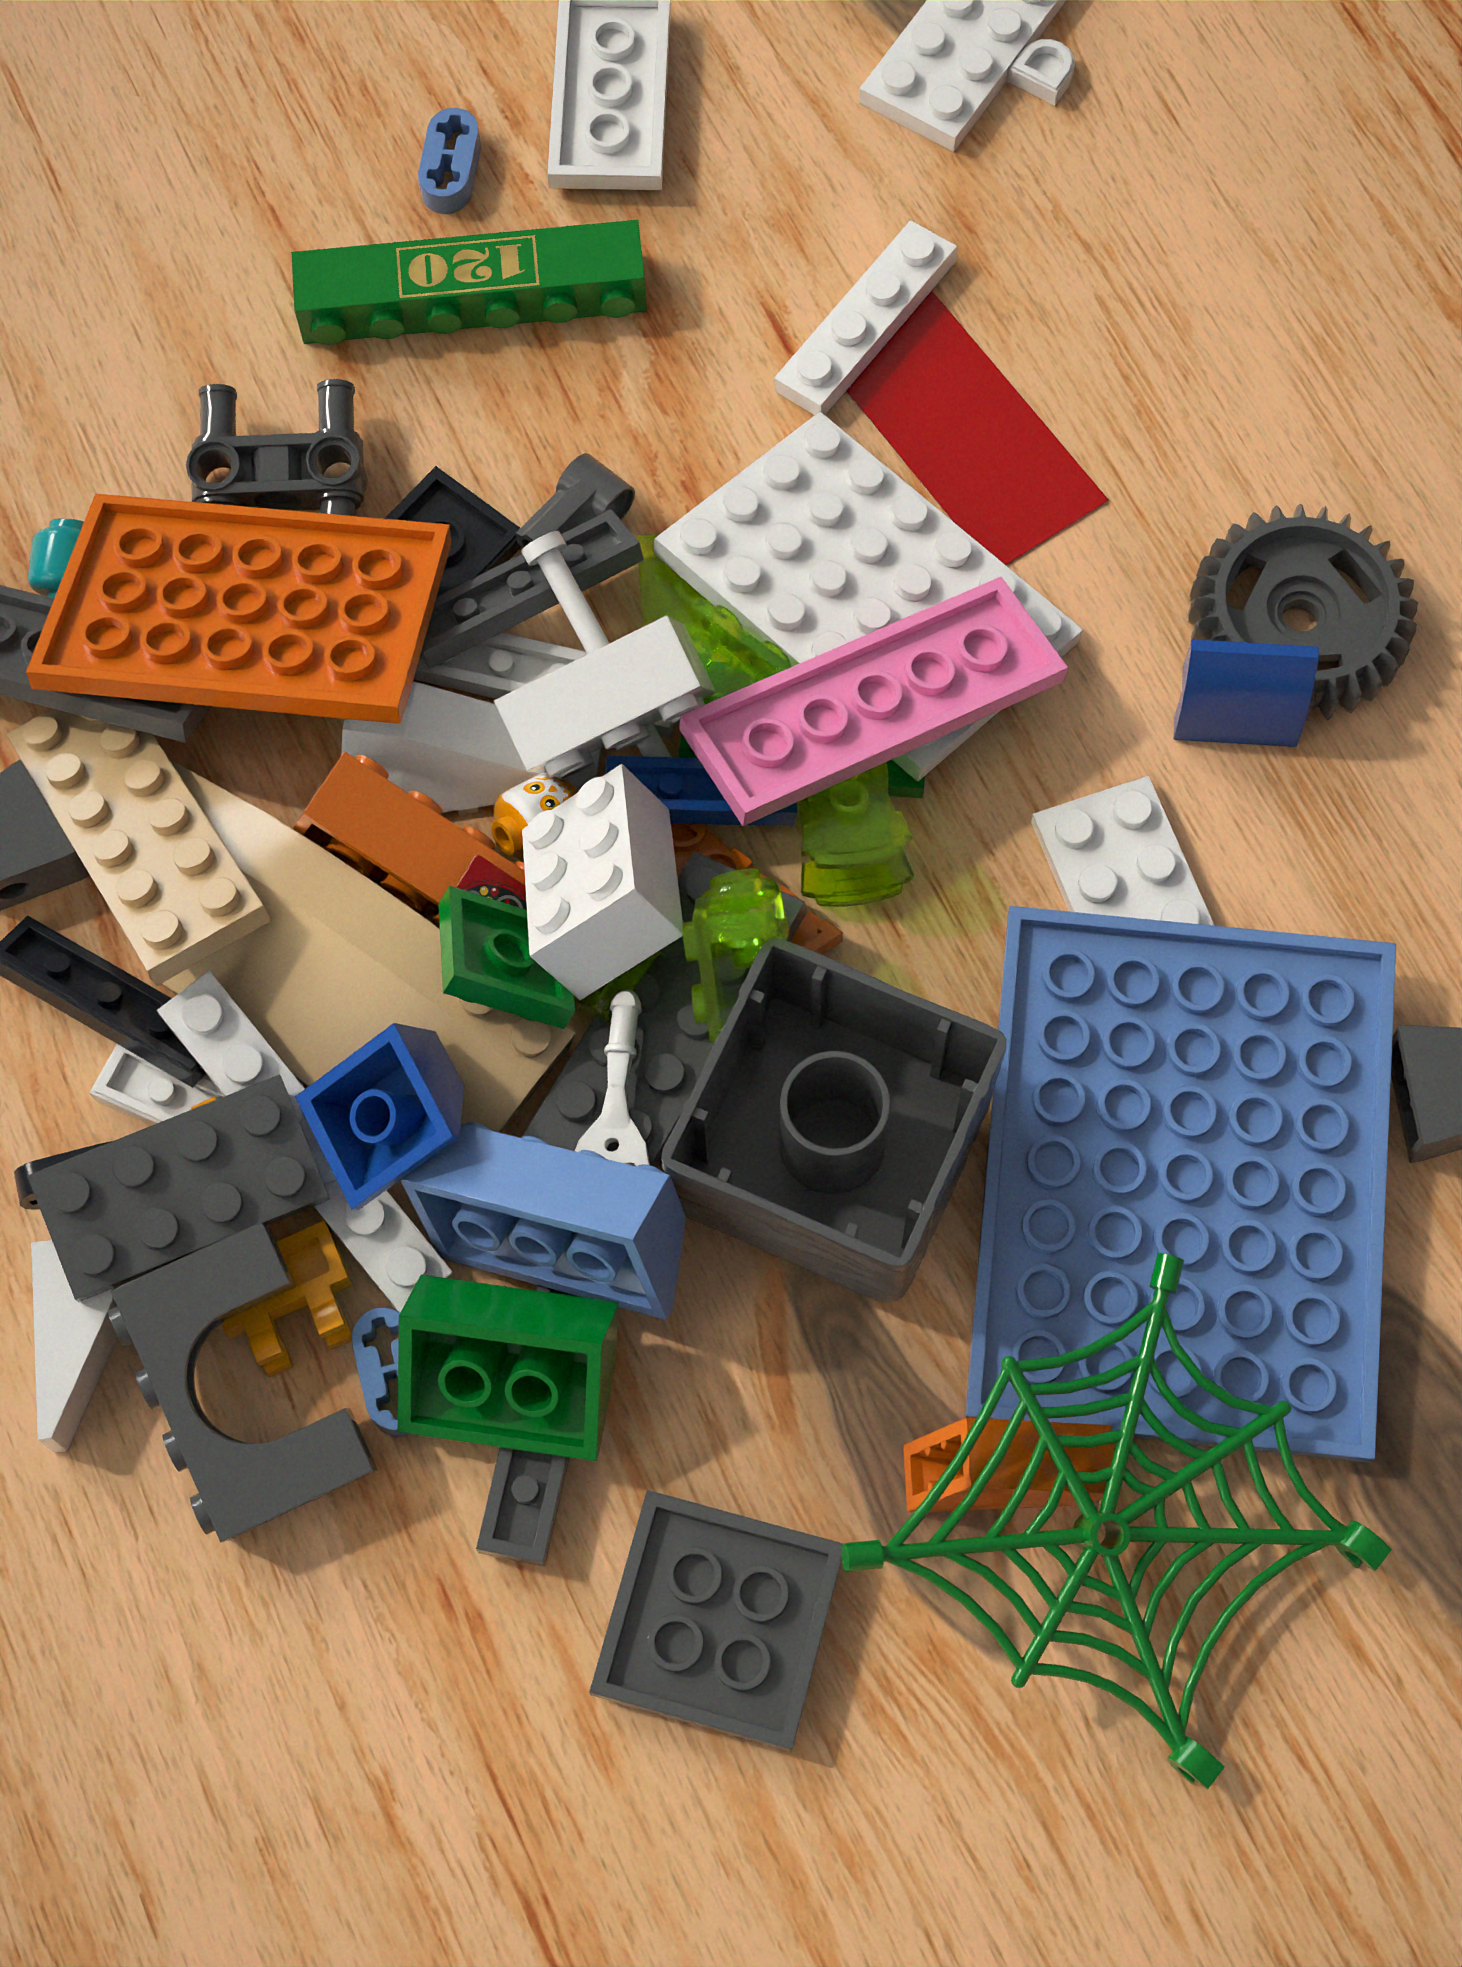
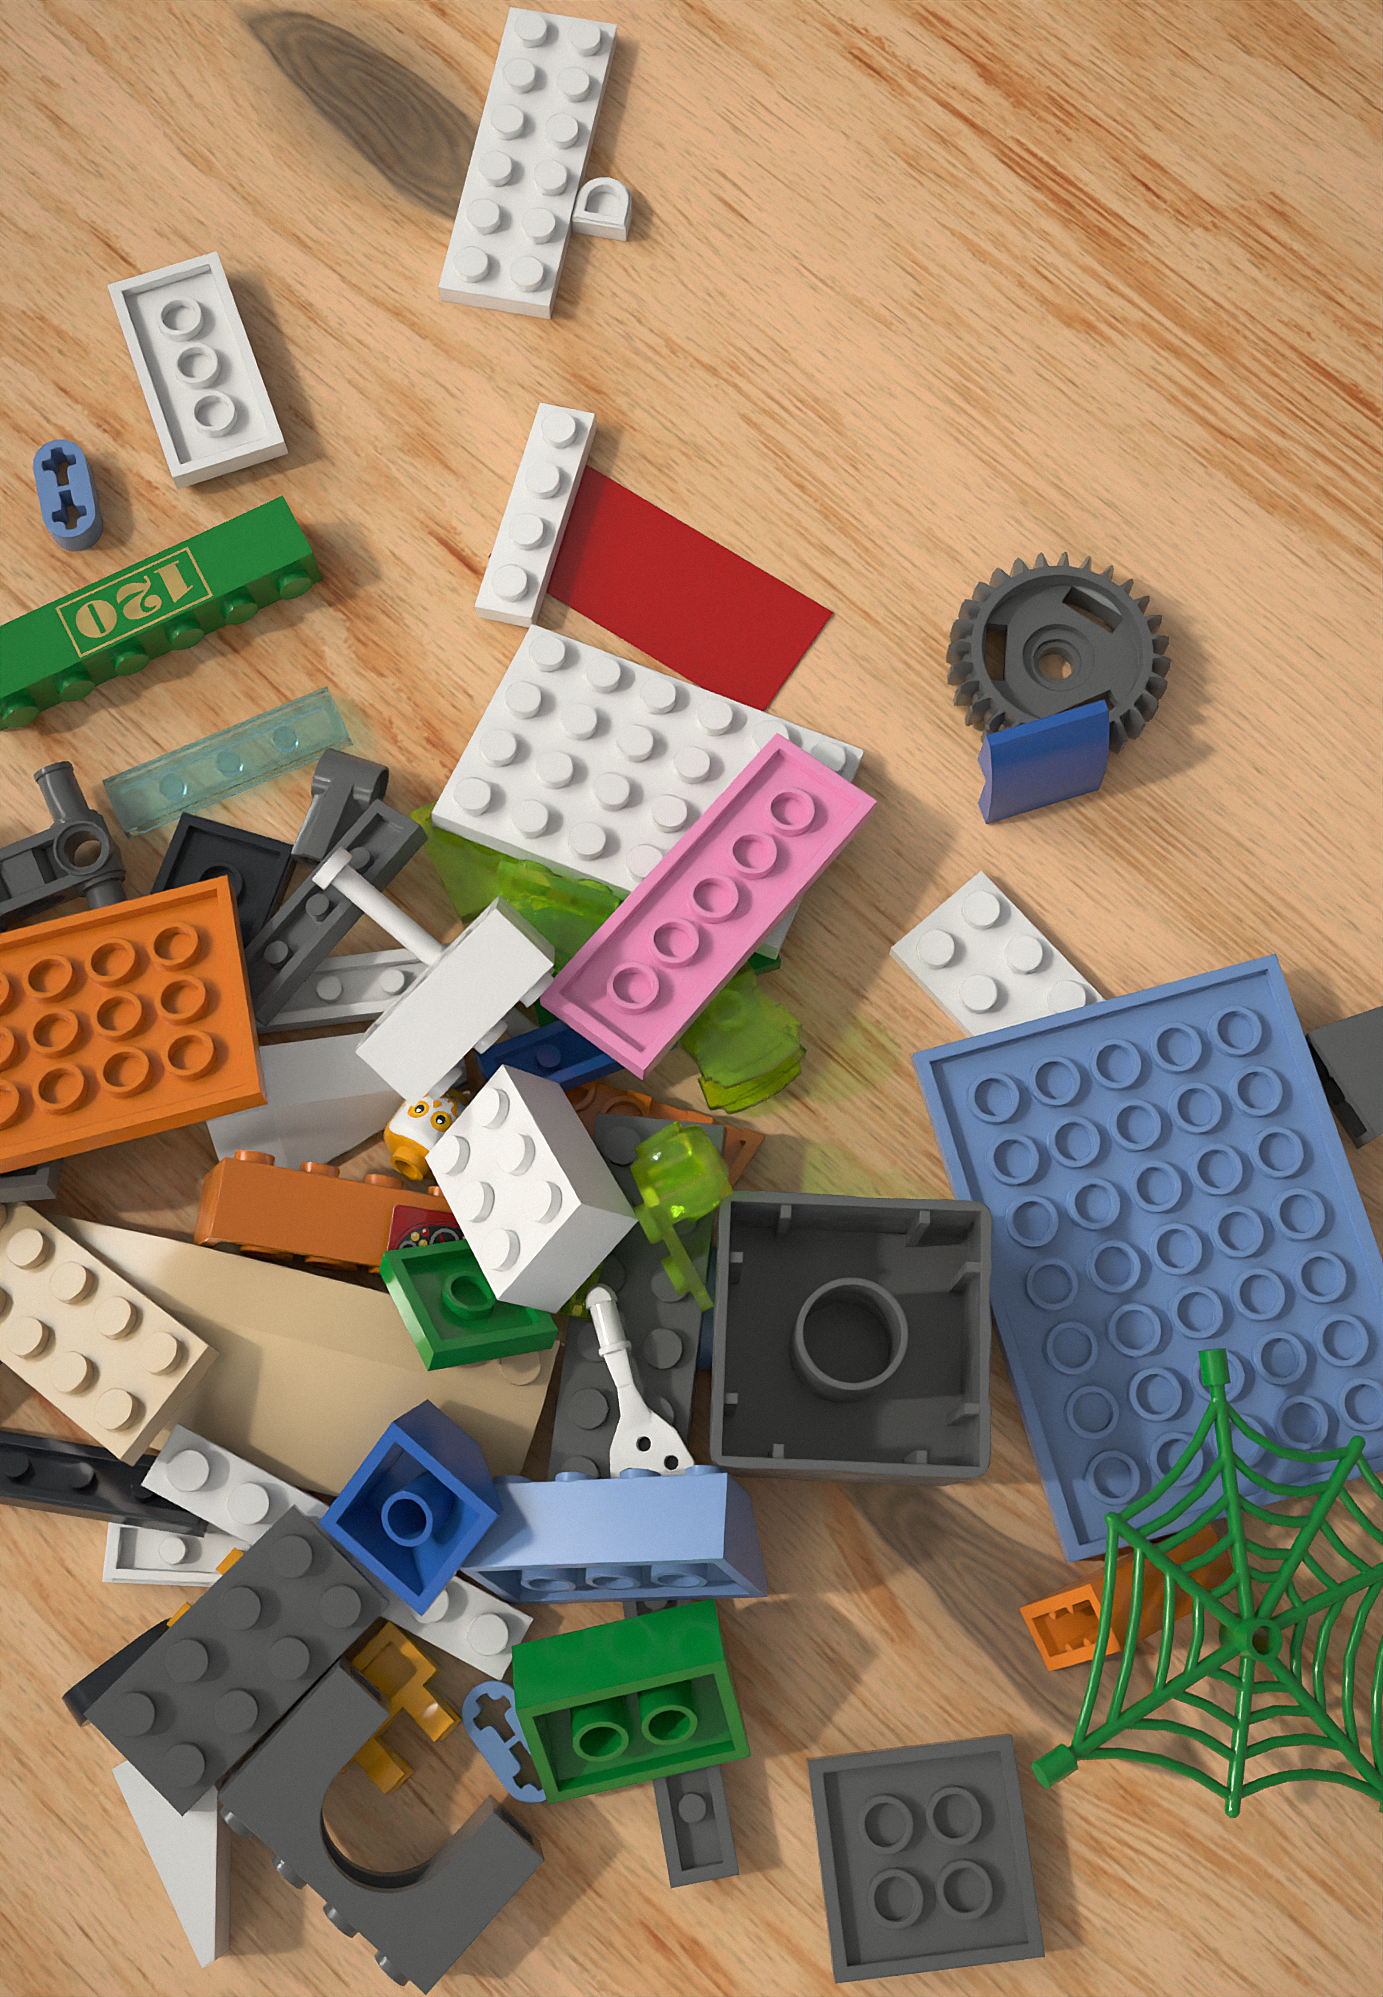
camera: 25 degrees left, 5 degrees up
none -> clear light blue tile [102,686,353,839]

